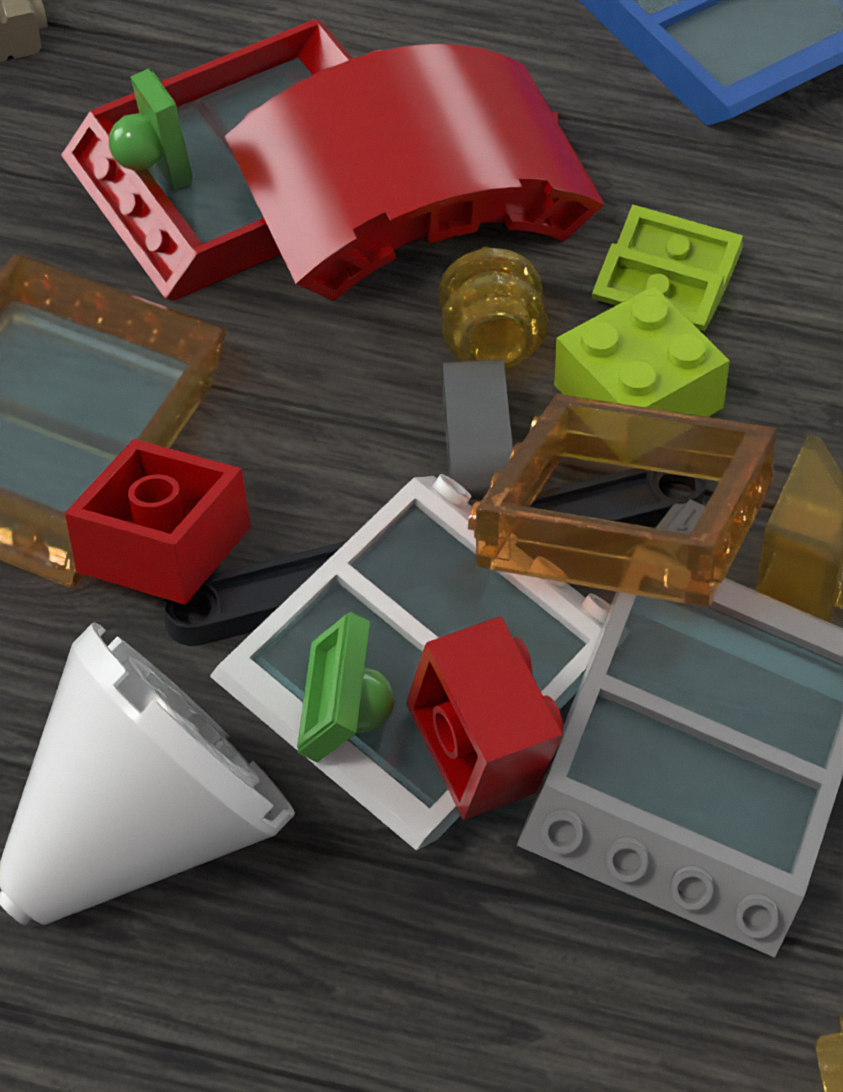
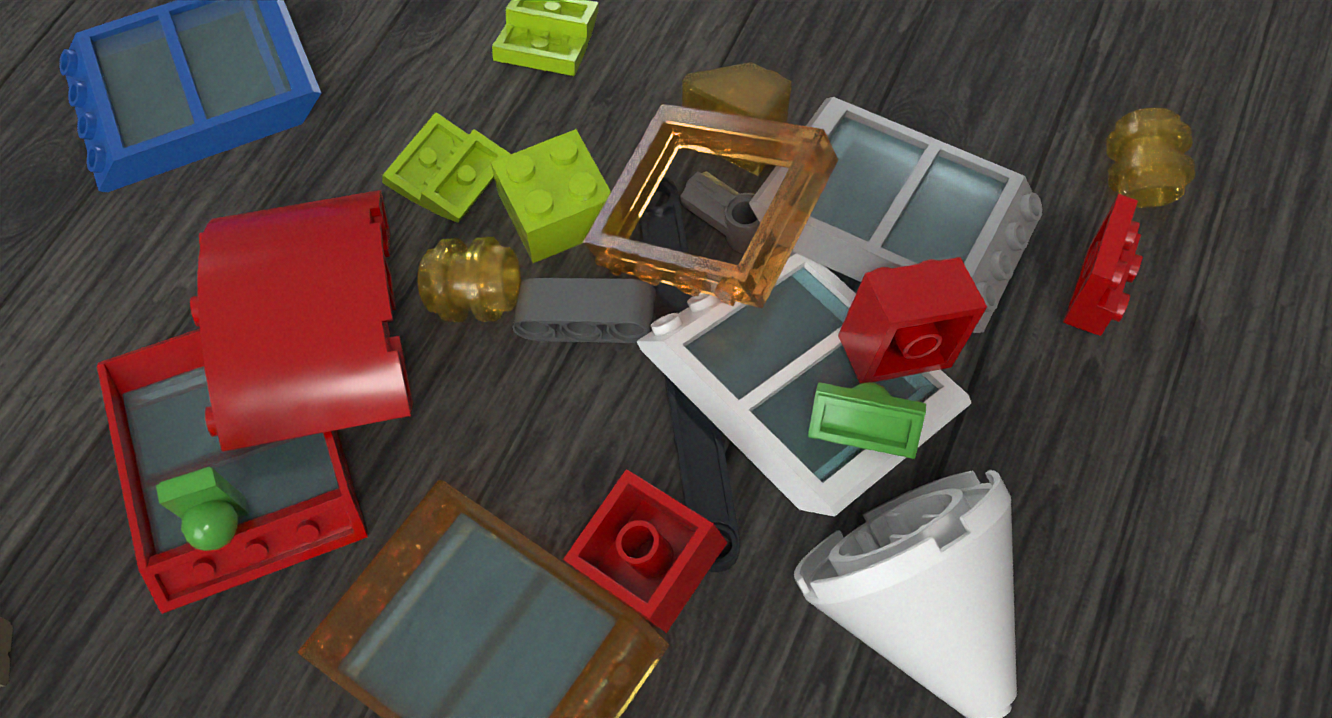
camera: 80 degrees left, 10 degrees up
none -> red plate [1063,194,1143,336]

